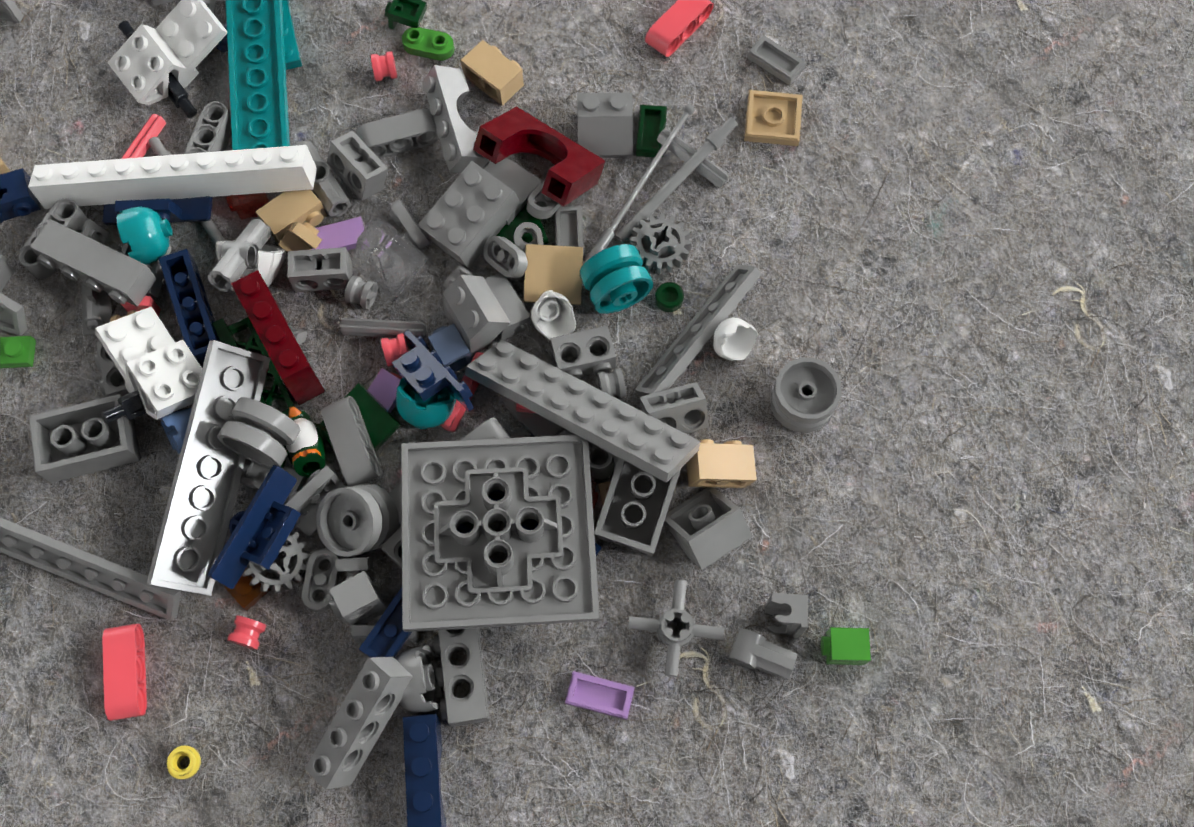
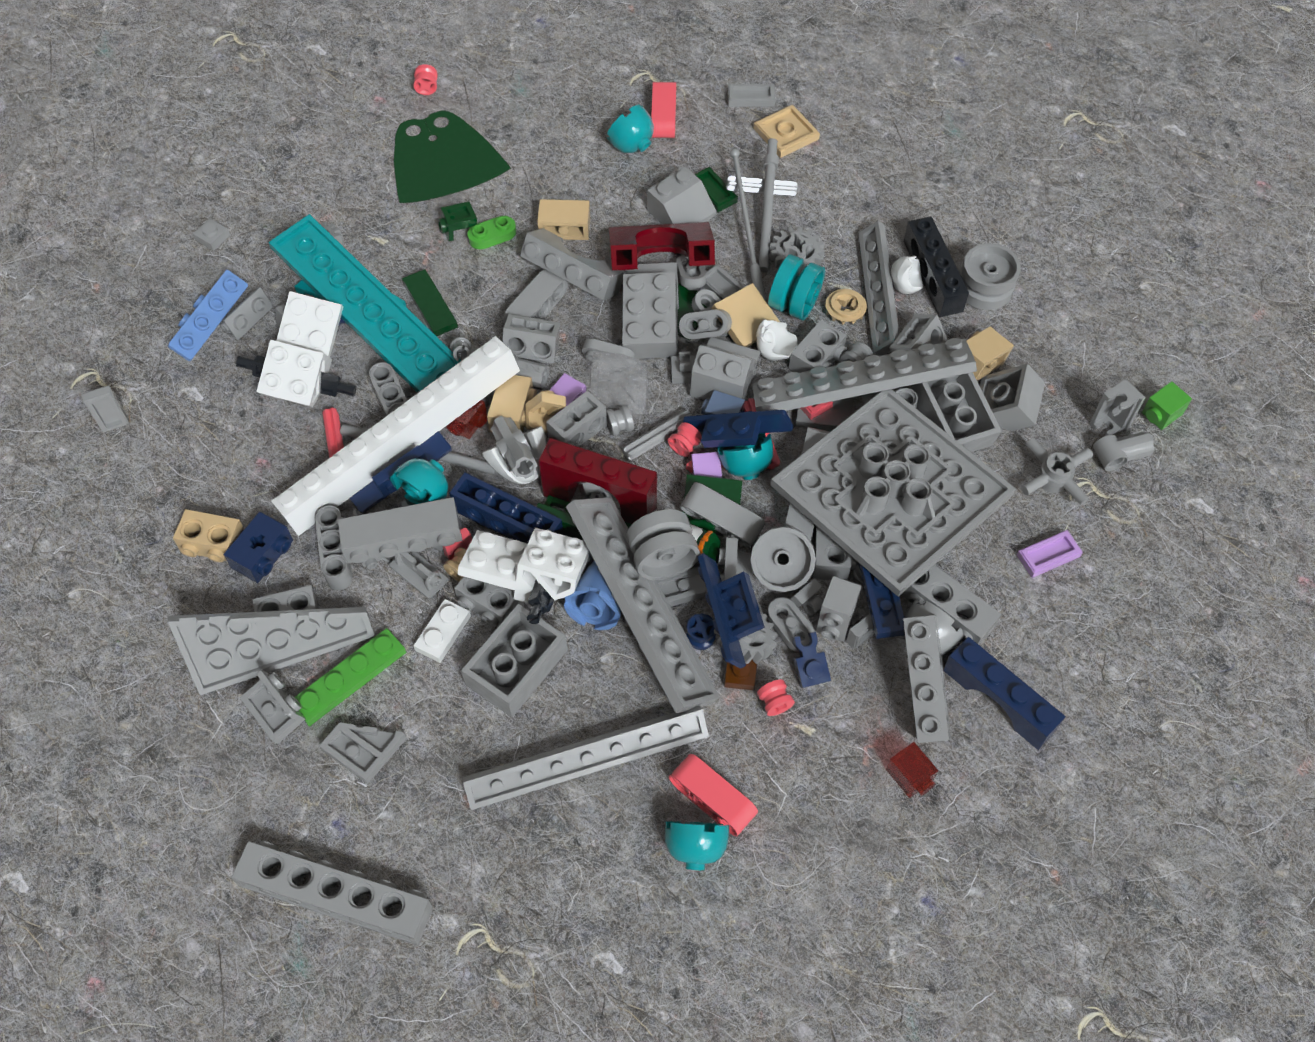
camera: 40 degrees left, 10 degrees down
light yellow plate [167,745,201,780] -> none
coral wheel [371,51,397,82] -> none
dark green tile [655,282,684,312] -> none
none -> dark green tile [402,269,458,336]
none -> white plate [414,599,471,663]
none -> light grey axle [450,333,472,361]
none -> teal cylinder [607,104,654,153]
none -> teal cylinder [665,821,729,870]
none -> dark blue plate [792,632,831,688]
none -> tan gear [825,289,867,324]
none -> clear red brick [886,742,939,798]
none -> black brick [903,216,969,318]

